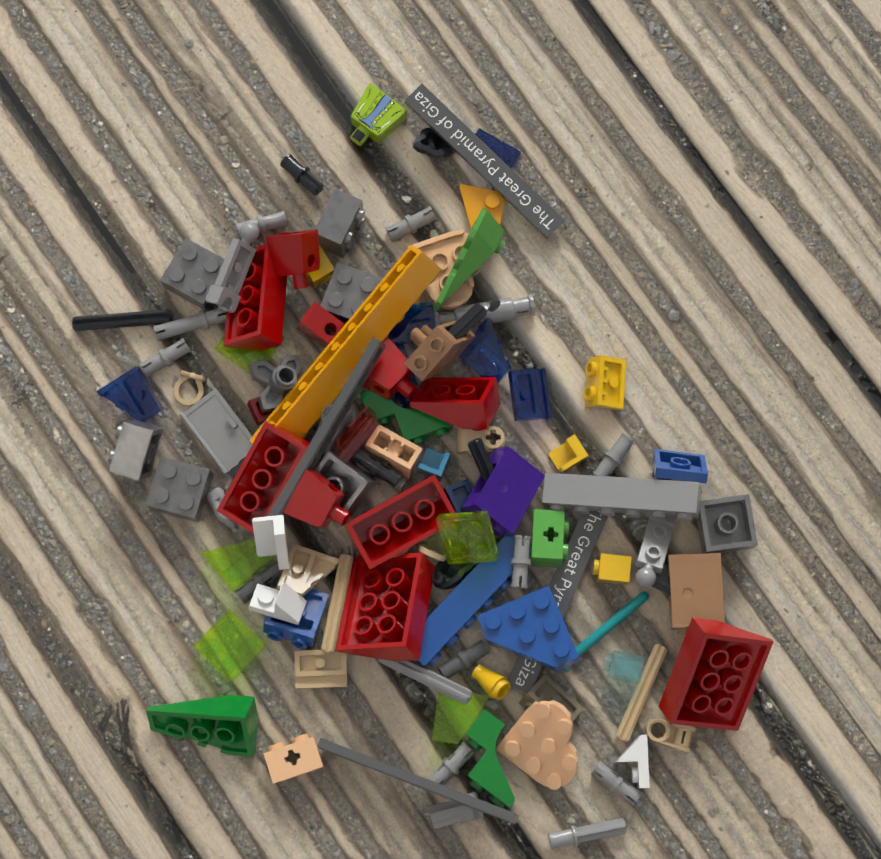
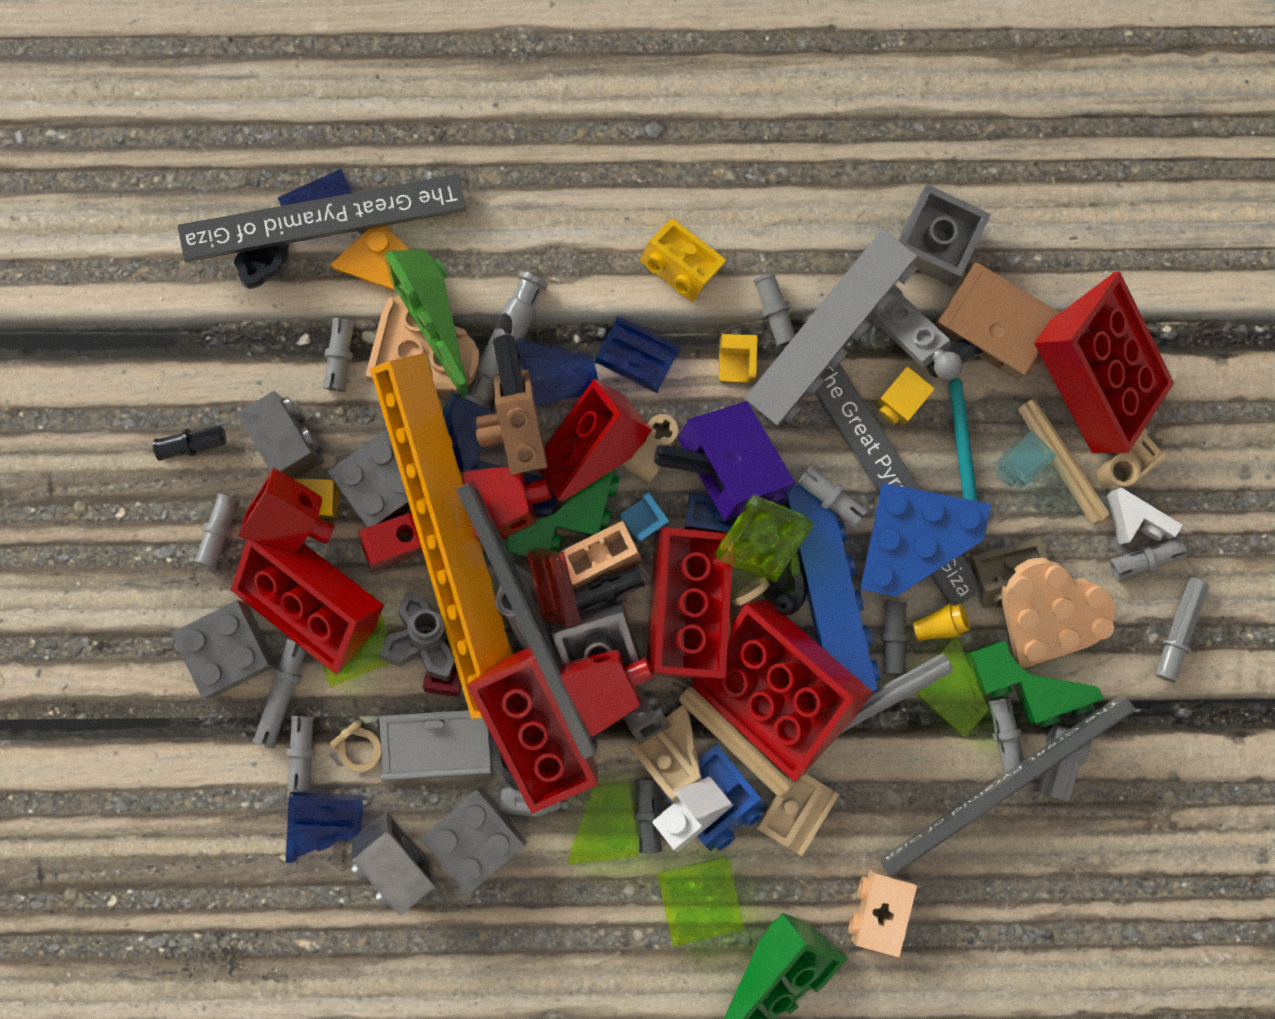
camera: 60 degrees left, 5 degrees up
black axle [72,309,172,331] -> none
light grey plate [205,222,259,313] -> none
white panel [252,515,289,570] -> none
lime torso [350,83,407,146] -> none
bright green brick [531,509,569,568] -> none
blue plate [651,449,708,484] -> none
none -> flat silver brick [623,686,670,745]

